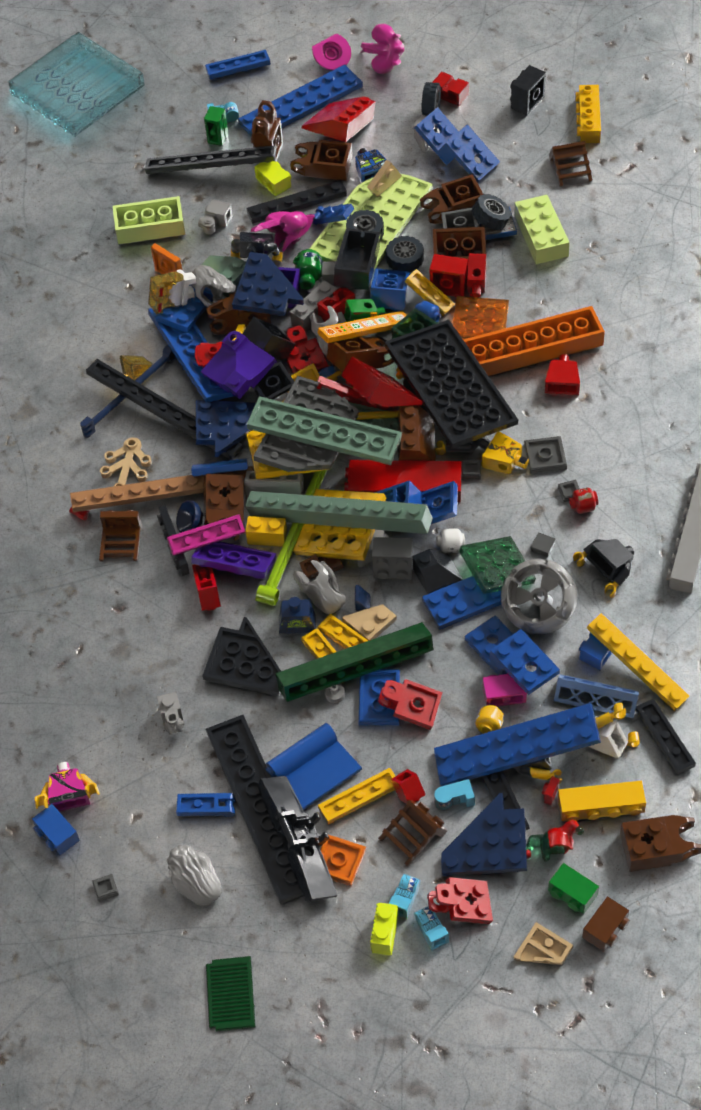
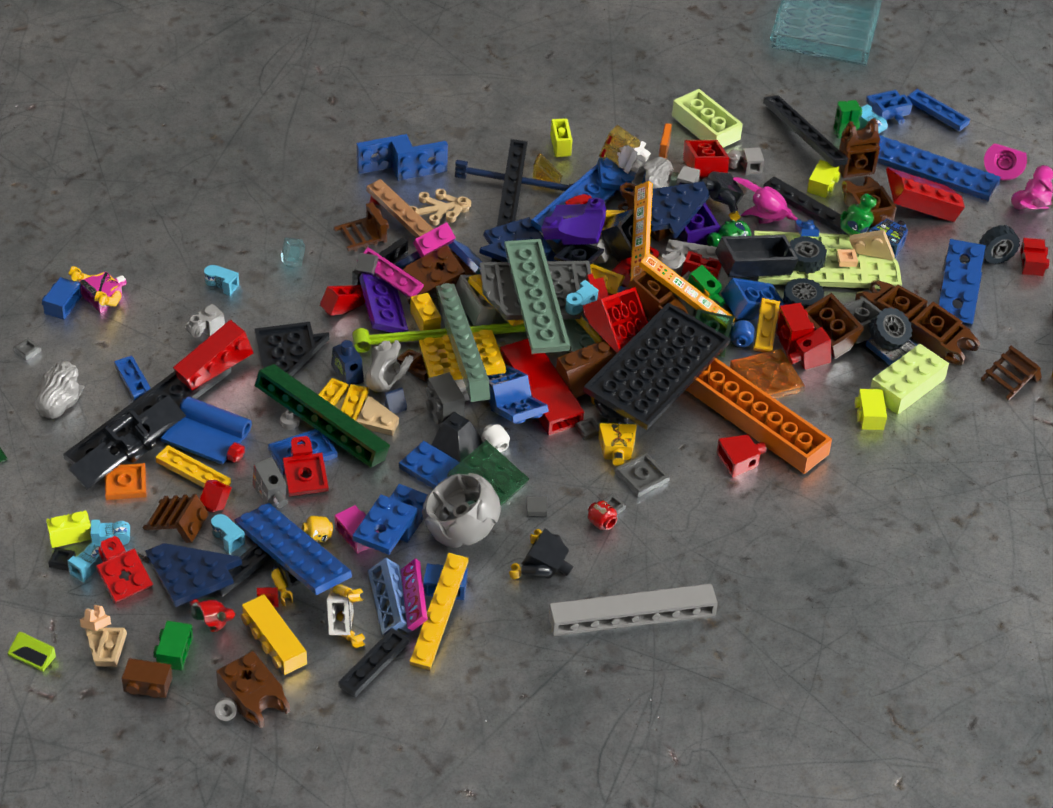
camera: 55 degrees right, 10 degrees down
none -> lime slope [7,631,56,672]
none -> black tile [48,547,76,571]
none -> light nougat tile [80,605,111,631]
none -> red wedge [173,319,254,390]
none -> medium azure leg [204,265,239,296]
none -> light grey tile [215,697,238,721]
none -> red tile [227,443,245,463]
none -> dark grey torso [252,457,288,508]
none -> clear light blue brick [281,237,306,267]
none -> dark grey tile [355,253,378,275]
none -> blue bracket [357,134,448,181]
none -> dark pink tile [401,558,428,631]
none -> dark pink brick [413,222,456,258]
none -> neon yellow brick [550,119,573,157]
none -> medium azure leg [565,280,599,315]
none -> light orange tile [630,181,653,281]
none -> light grey brick [676,165,700,185]
none -> red brick [683,140,729,179]
none -> light nougat plate [836,249,858,267]
none -> green piece [840,194,877,235]
none -> neon yellow brick [855,389,887,430]
none -> blue plate [866,90,912,124]
none -> reddish brown brick [911,302,981,366]

